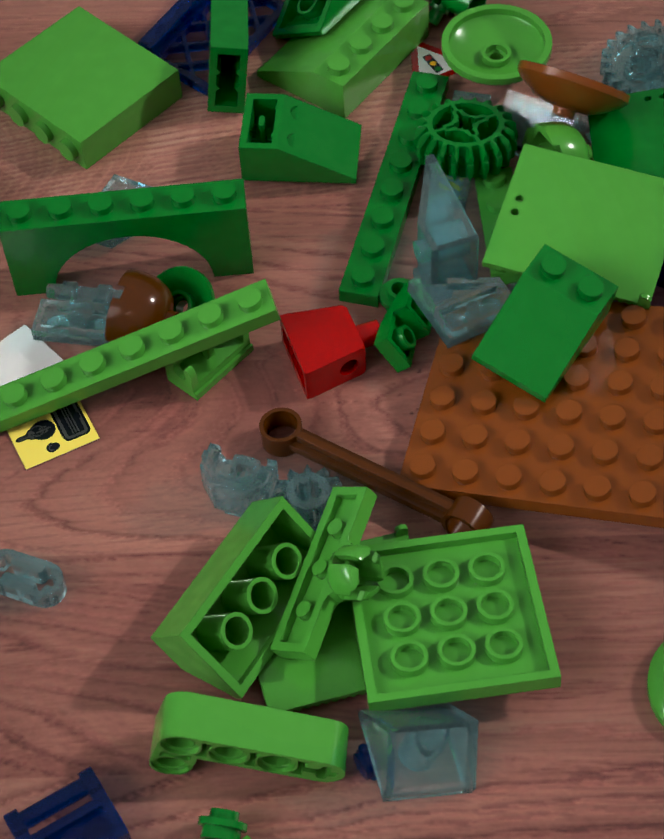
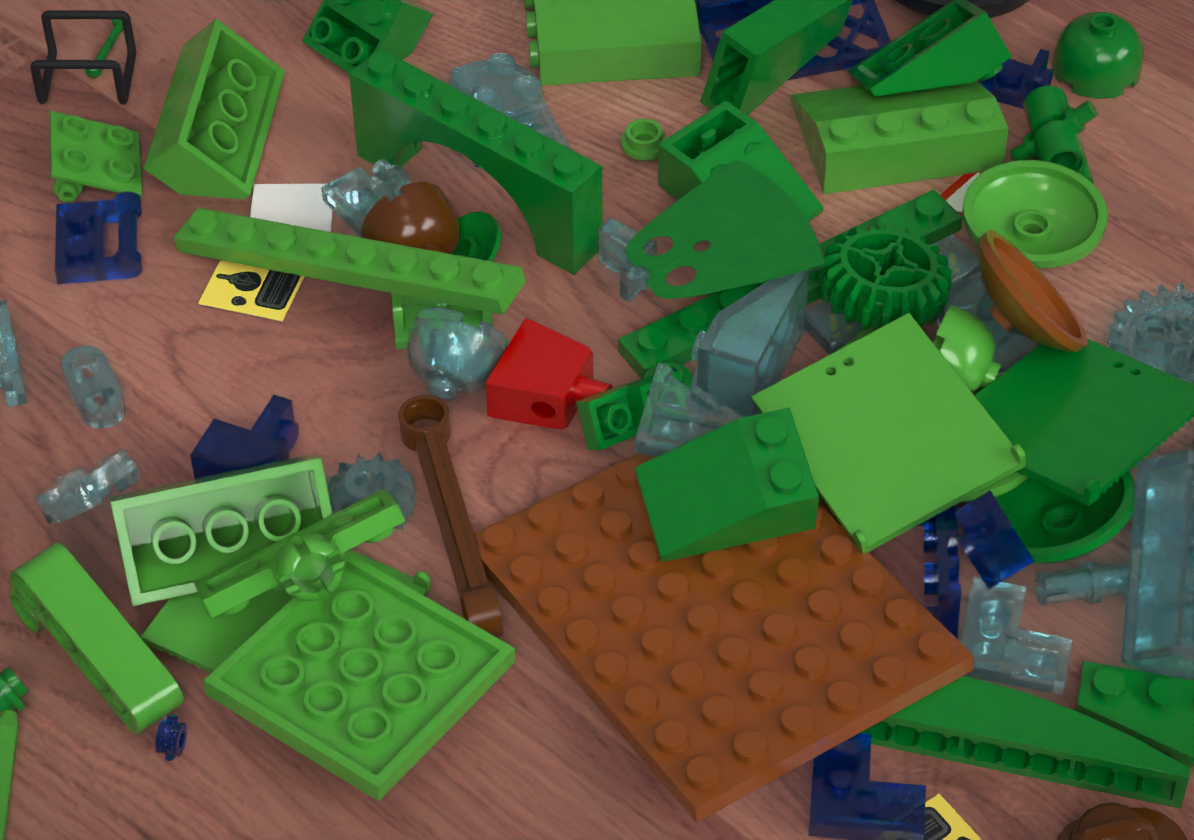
camera: 40 degrees right, 5 degrees down
clear light blue hair [200,443,280,517] -> none
clear light blue slope [358,702,479,802] -> none
none -> clear light blue plate [35,448,142,524]
none -> clear blue brick [190,395,299,479]
none -> clear light blue cylinder [407,308,509,399]
none -> clear light blue piece [448,53,543,122]
none -> clear light blue bracket [599,218,657,302]
none -> bright green plate [621,119,667,161]
none -> green piece [625,160,825,299]

